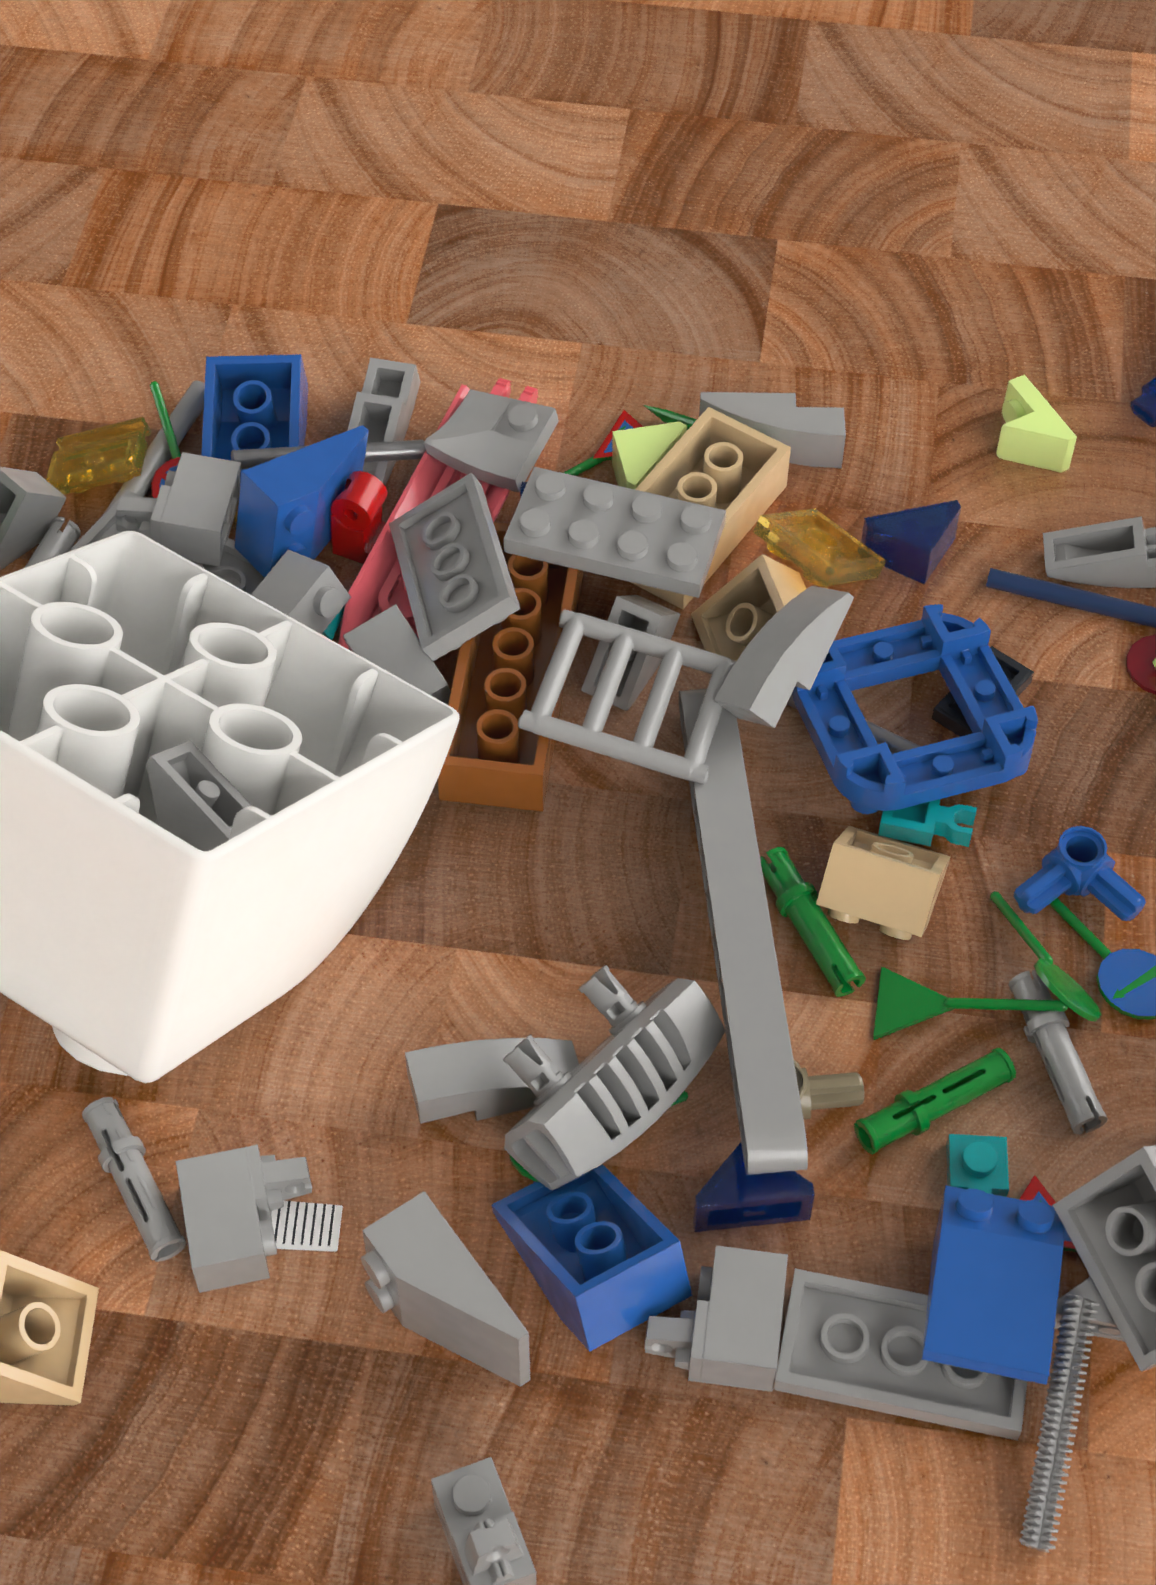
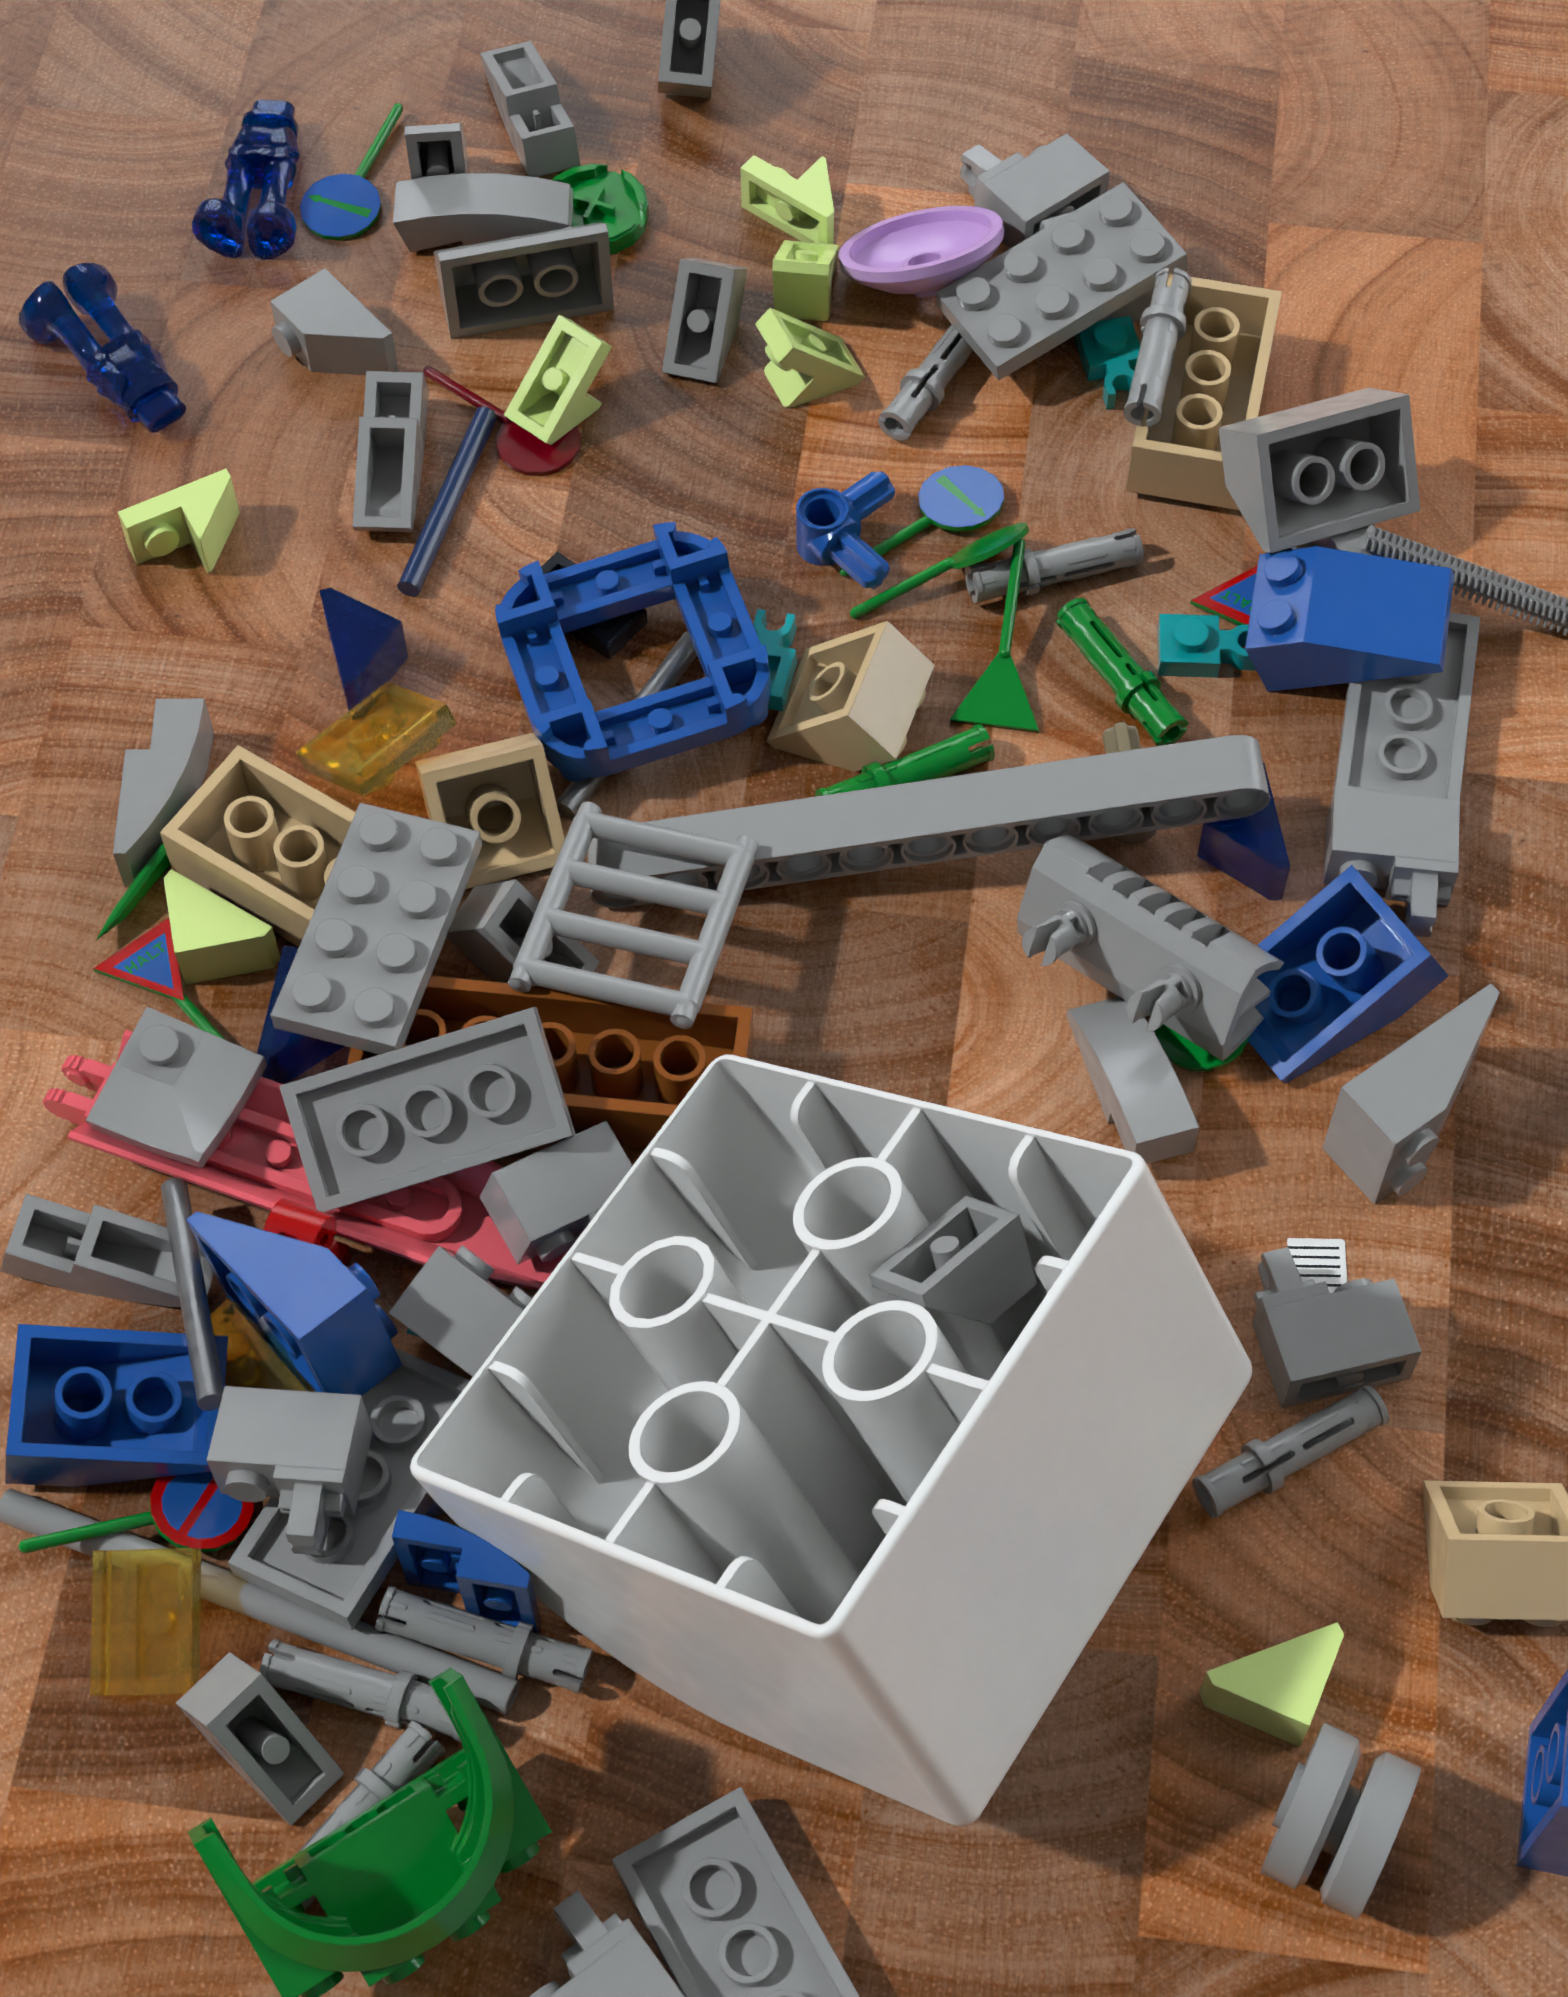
camera: 90 degrees left, 5 degrees up
light grey slope [714,586,854,728] -> none

